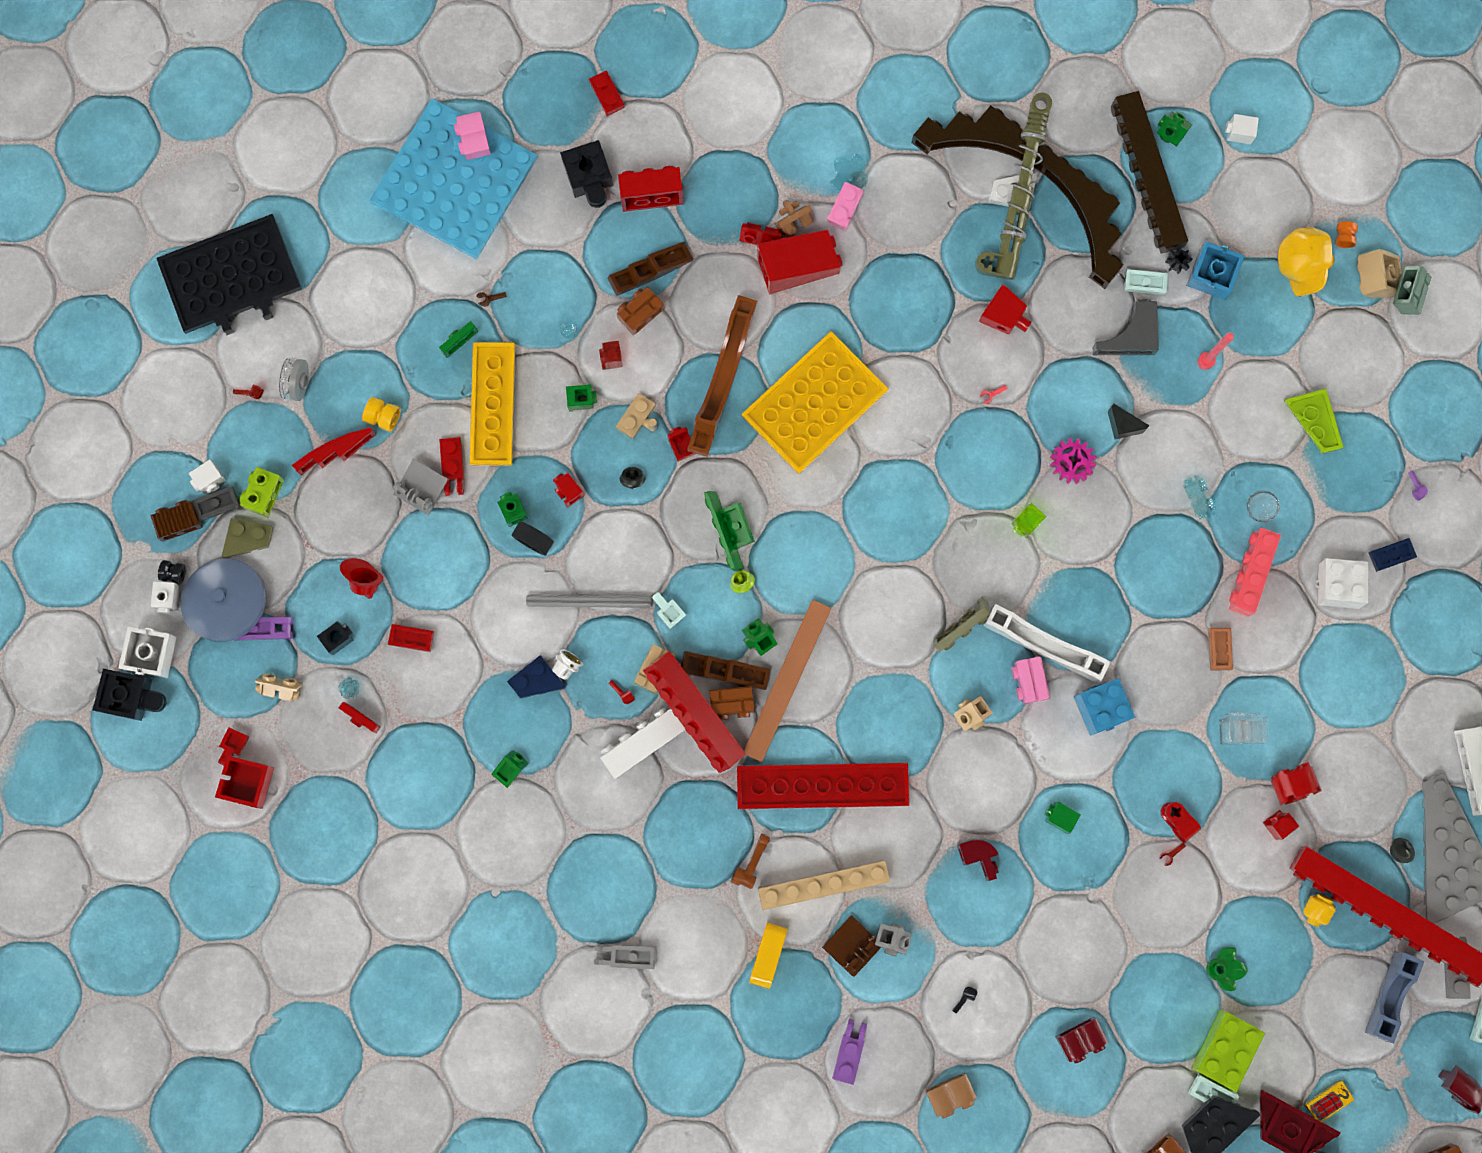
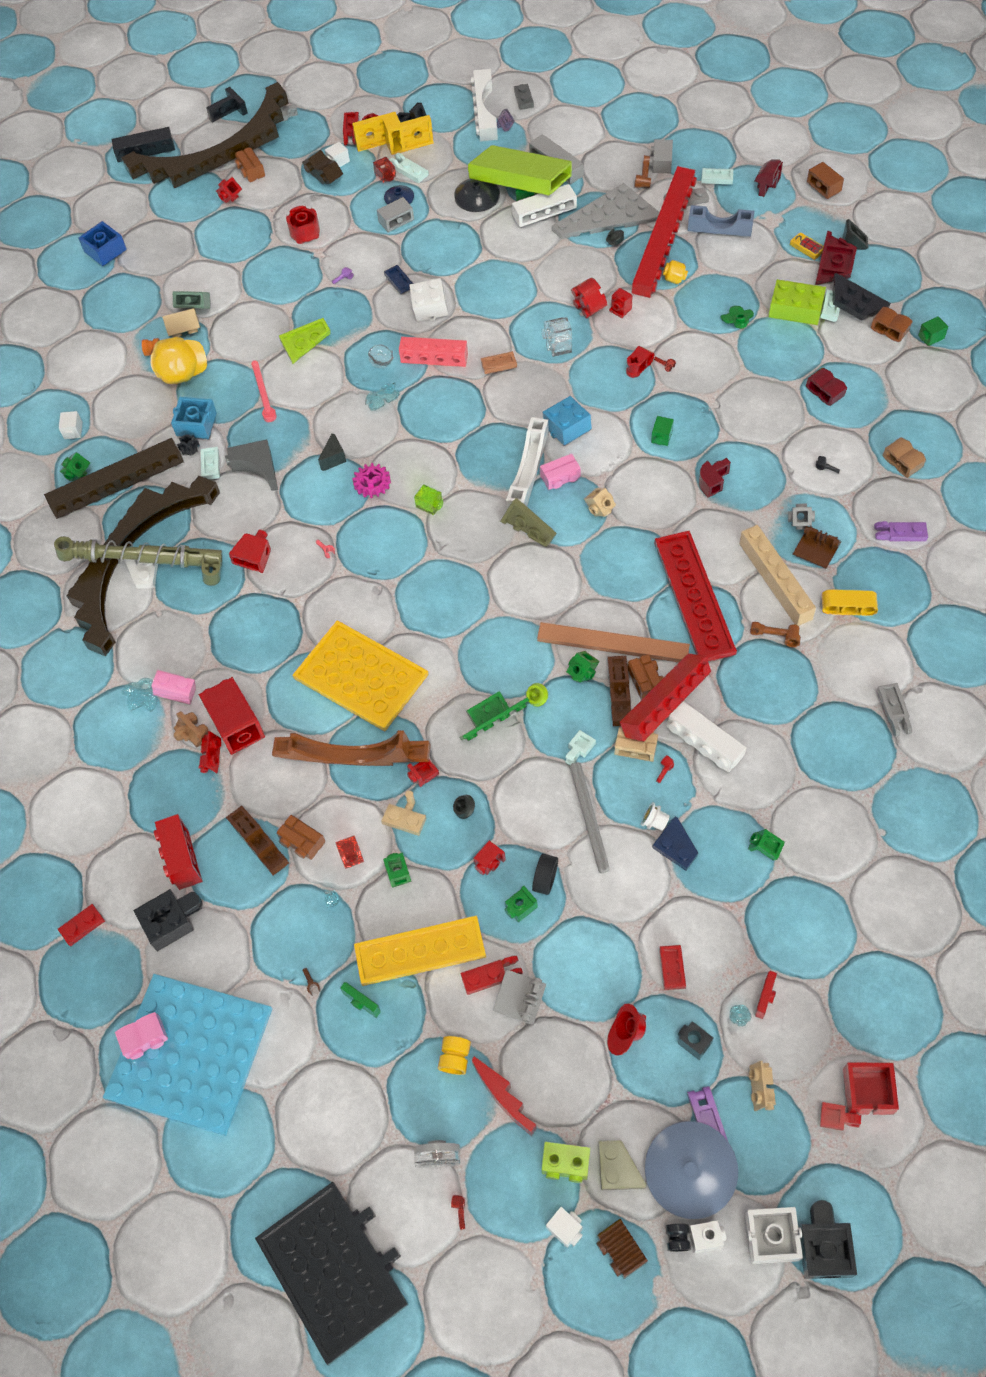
camera: 95 degrees left, 20 degrees down
dark grey plate [192,486,240,522] -> none

